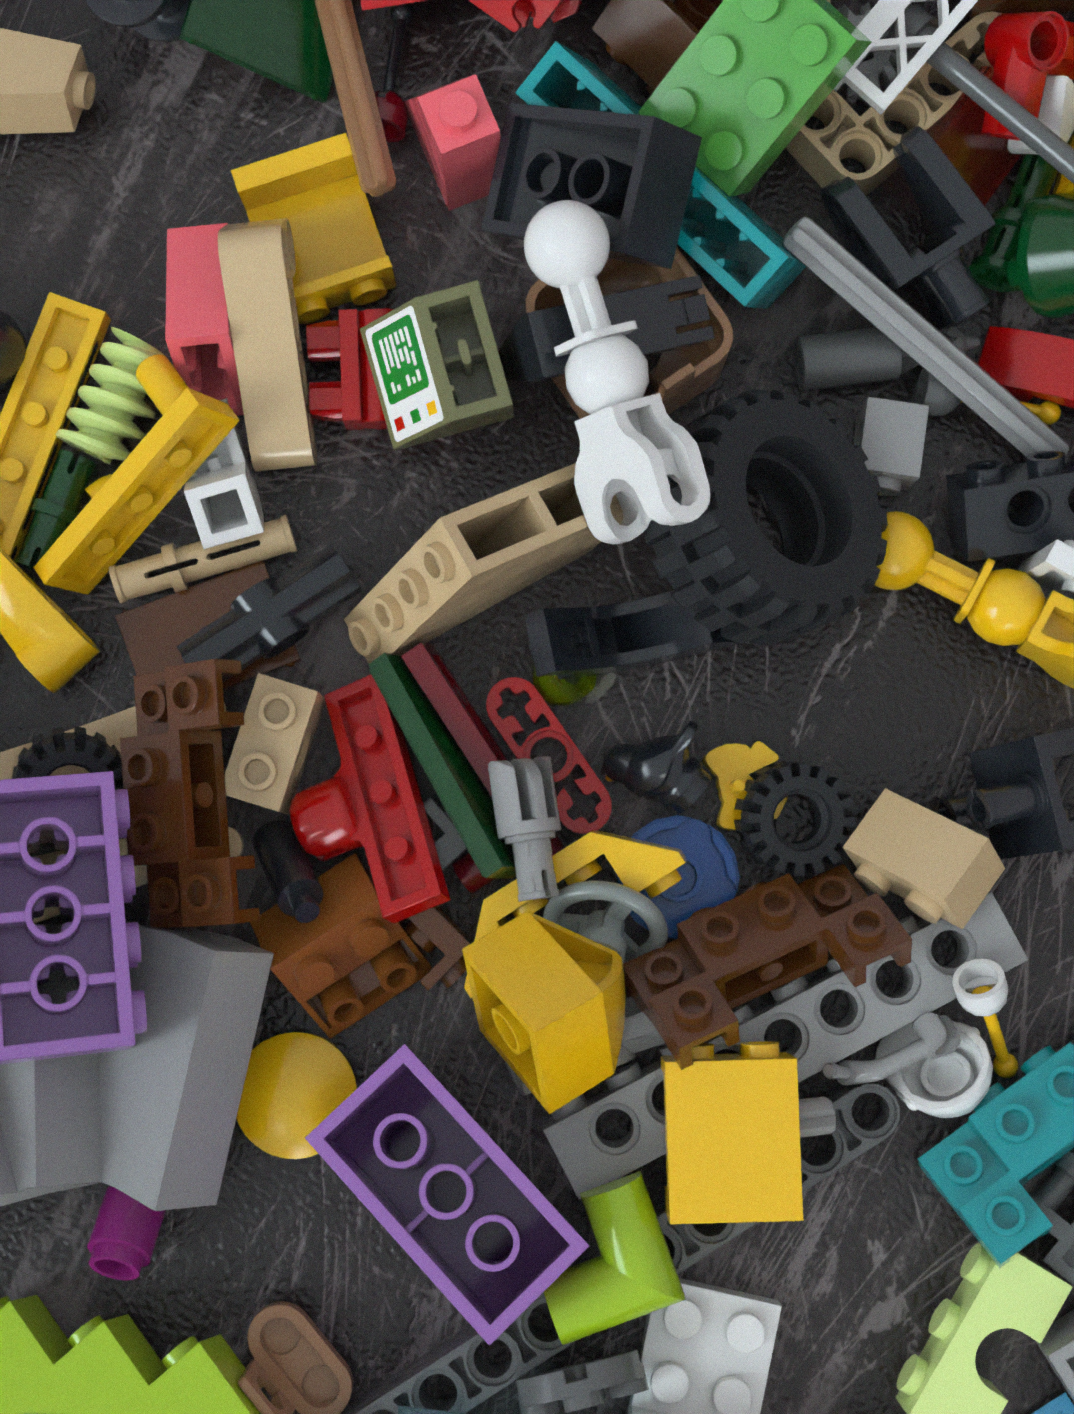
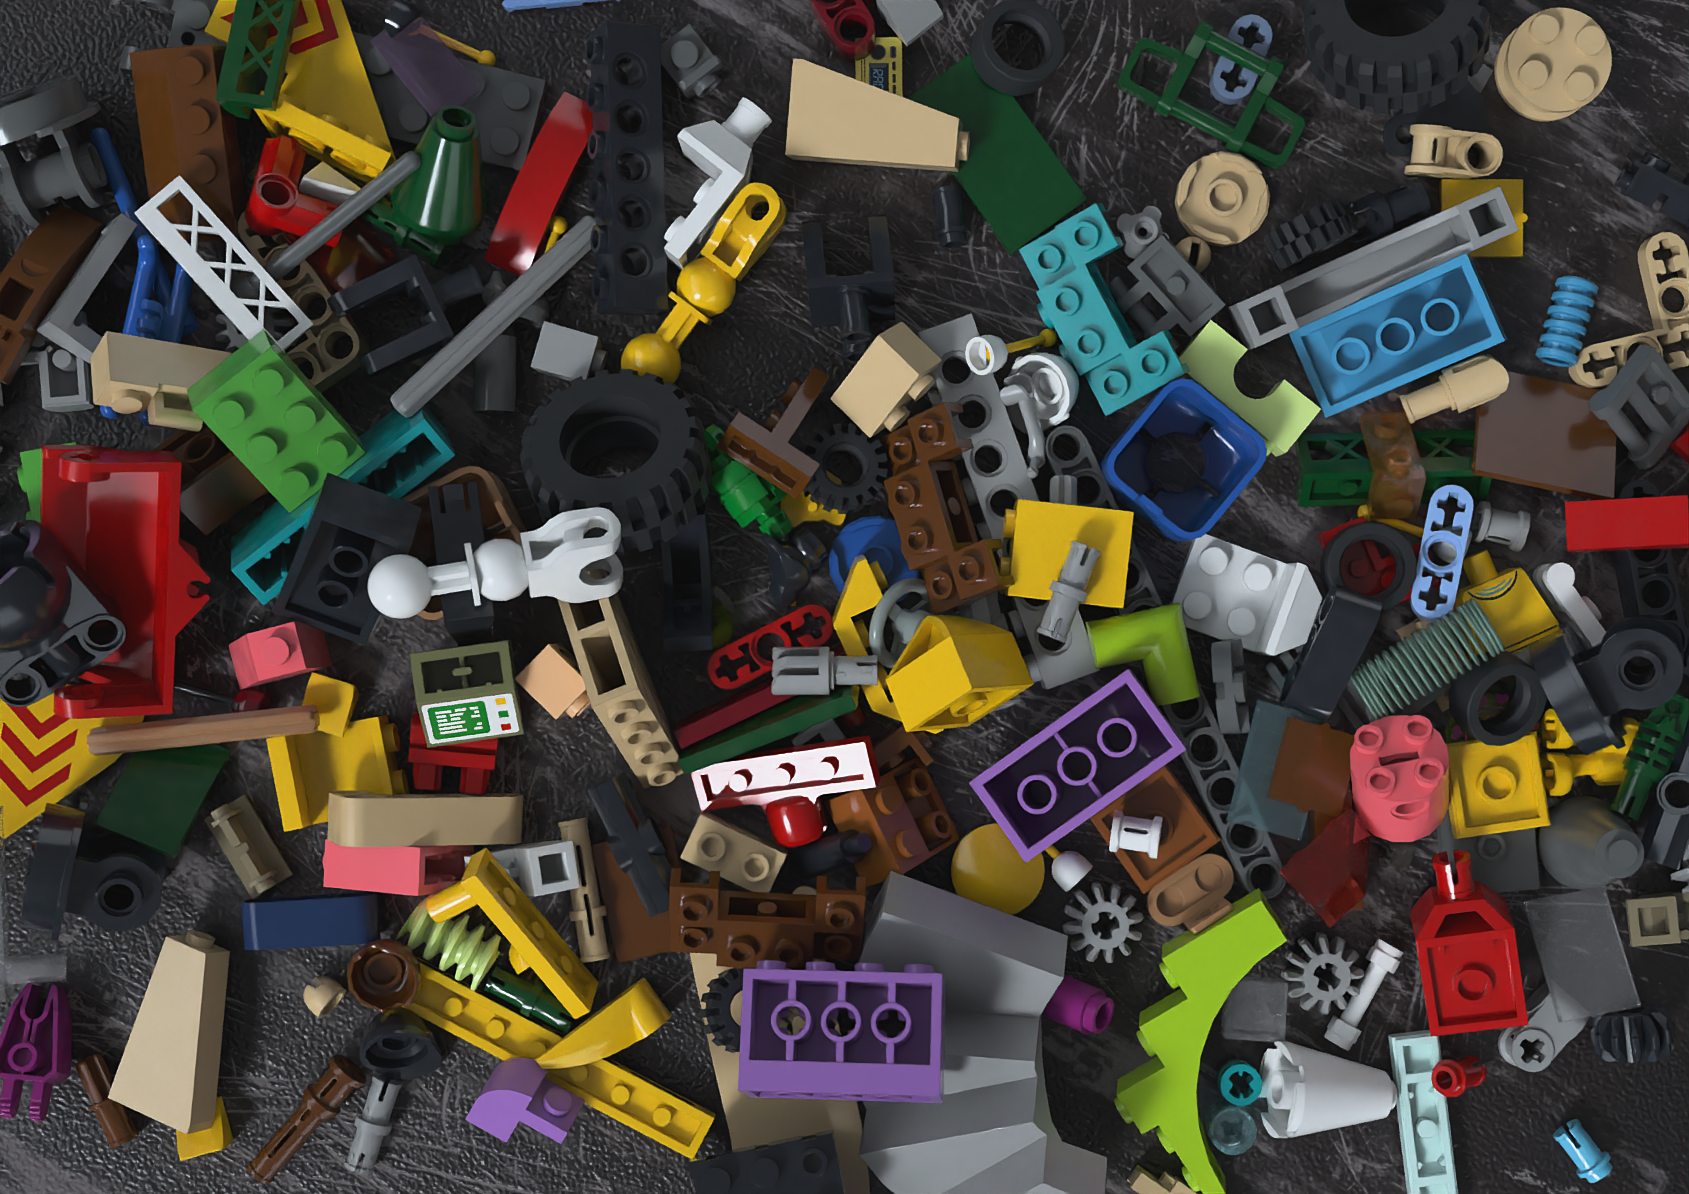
camera: 80 degrees left, 5 degrees up
none -> dark tan hinge [204,795,293,899]
none -> dark blue beam [241,892,381,950]
none -> yellow slope [302,672,360,738]
none -> tan hinge [303,976,346,1019]
none -> reddish brown hair [347,939,421,1013]
none -> light nougat brick [515,643,591,719]
none -> green piece [704,424,793,541]
none -> reddish brown bracket [716,367,829,499]
none -> light grey pin [1036,541,1101,643]
none -> white hinge [1045,845,1093,892]
none -> light grey gear [1063,882,1144,963]
none -> dark orange plate [1090,764,1221,894]
none -> blue piece [1099,379,1267,542]
none -> white bush [1109,810,1163,859]

